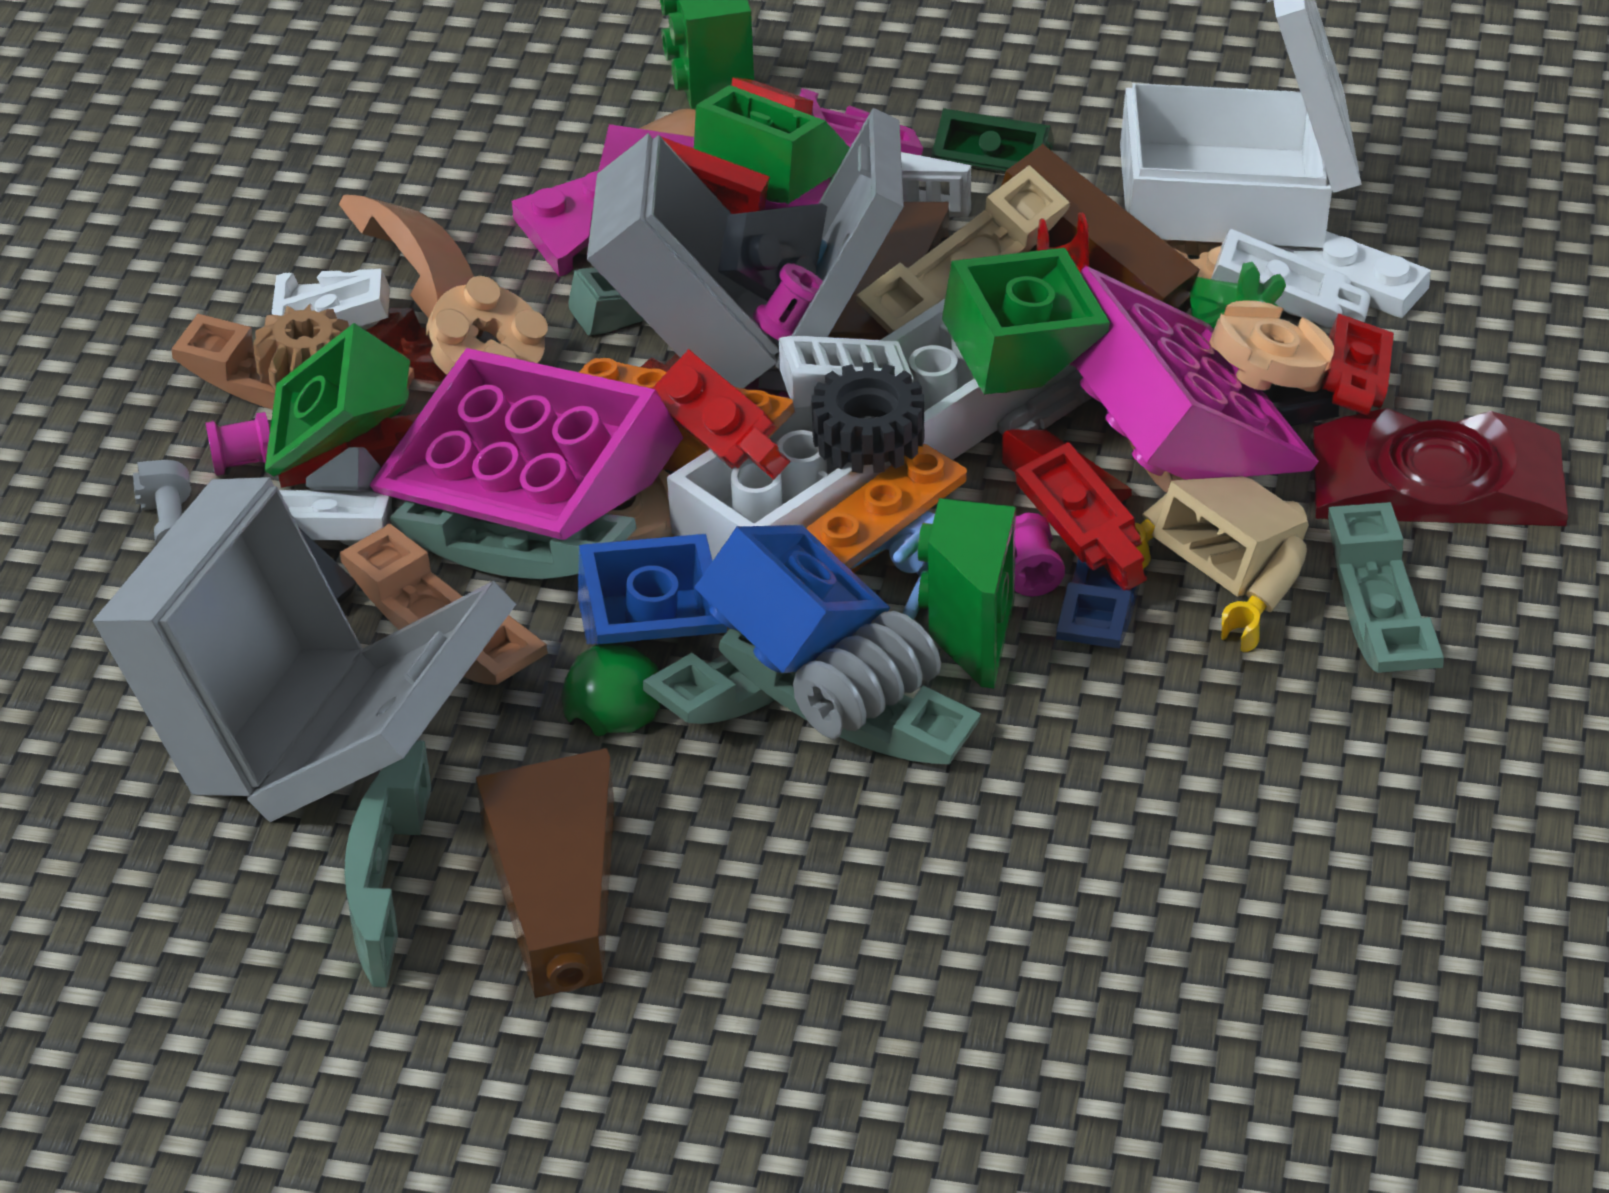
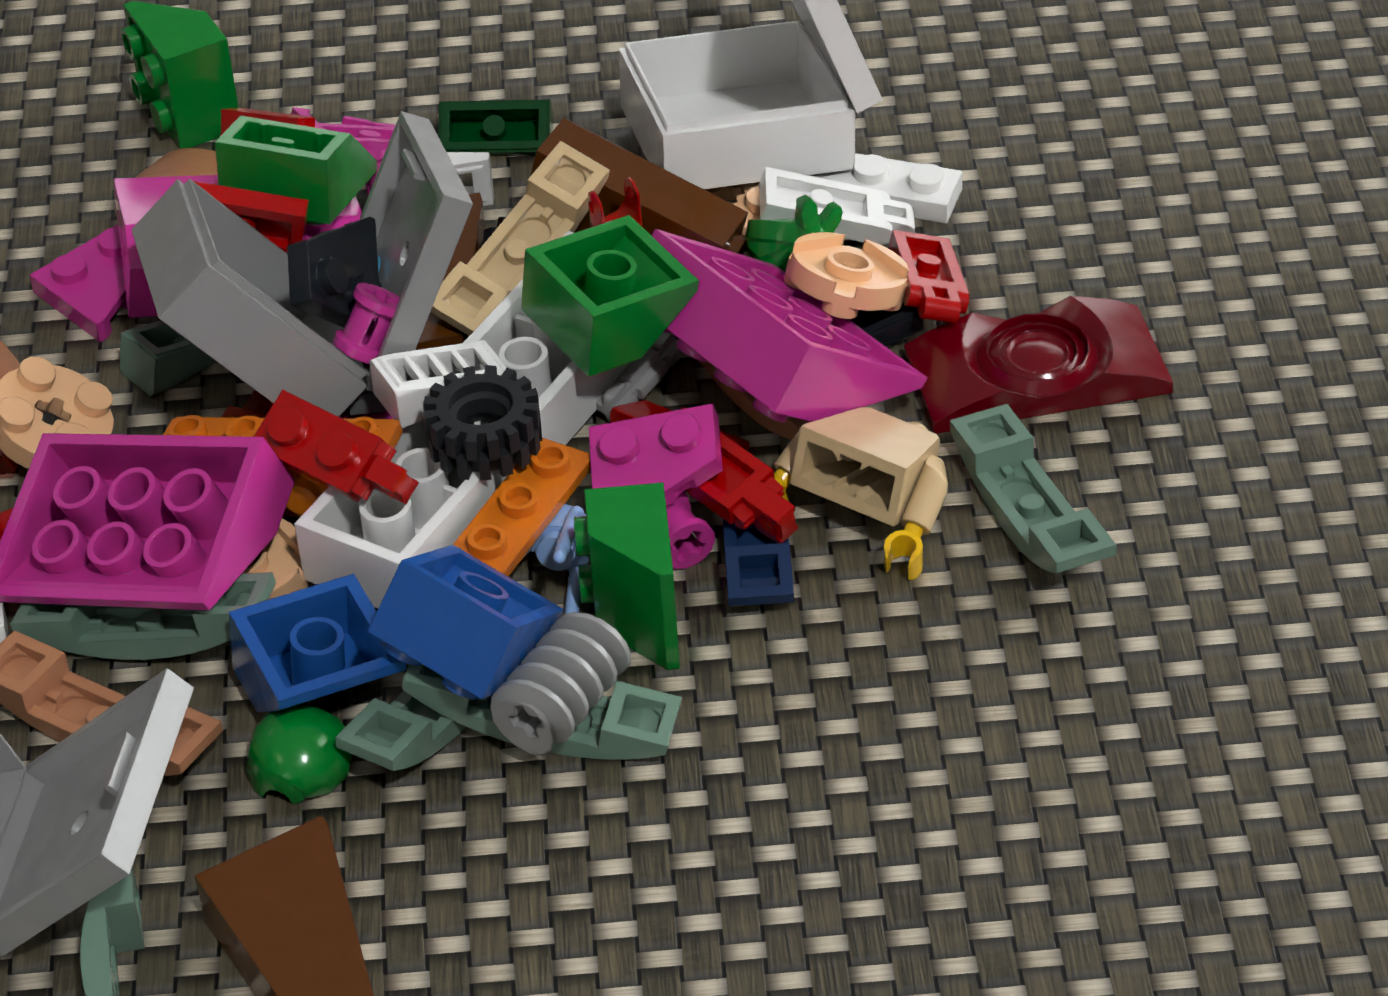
camera: 15 degrees left, 0 degrees up
none -> dark pink wing [589,404,723,507]

